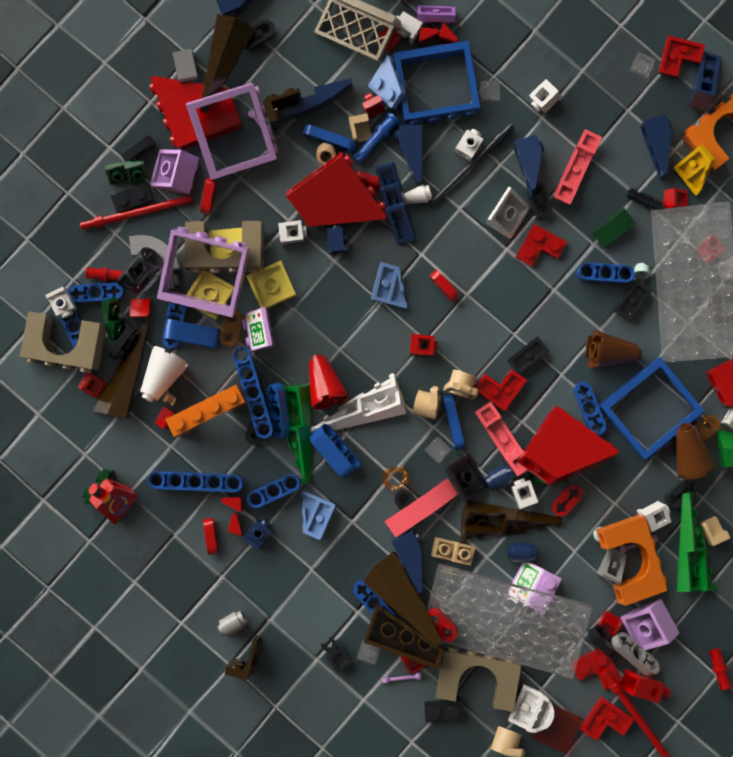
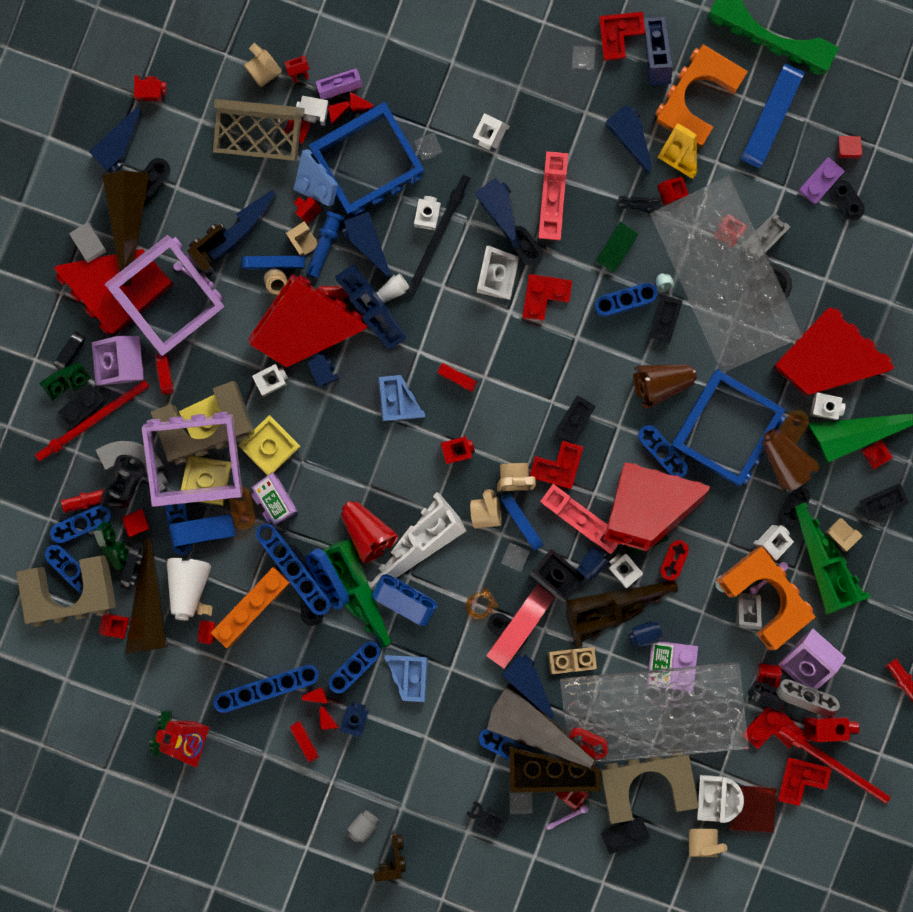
camera: 25 degrees left, 0 degrees up
white brick [46,287,77,319] -> none

